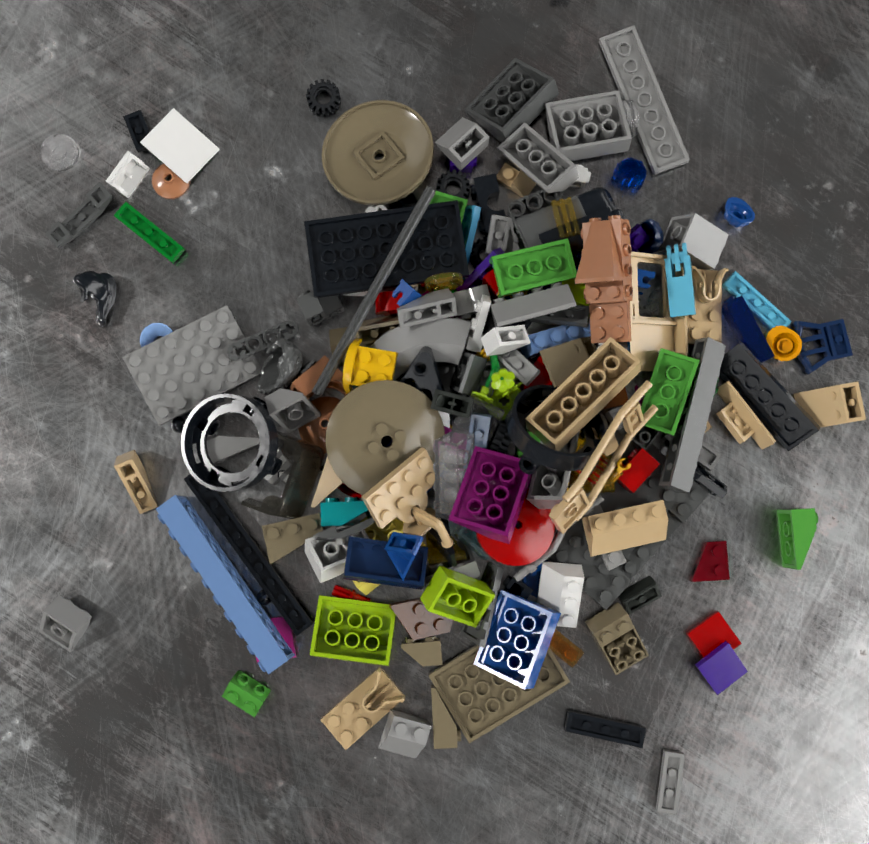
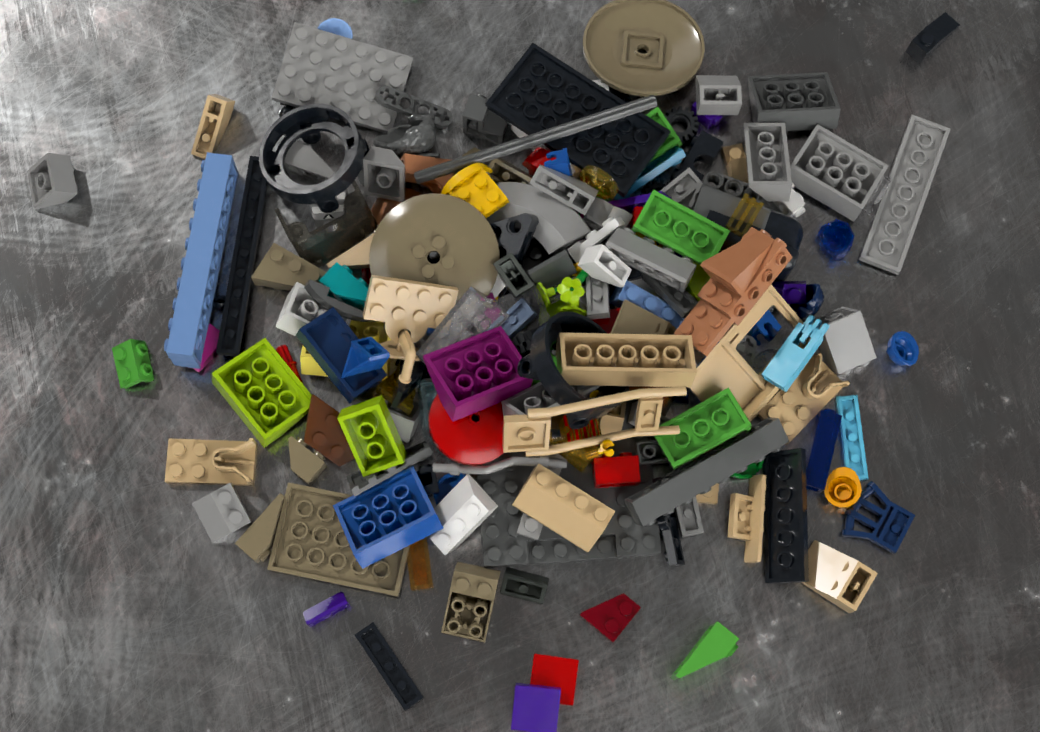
camera: 40 degrees right, 10 degrees down
none -> dark purple slope [303,591,350,627]

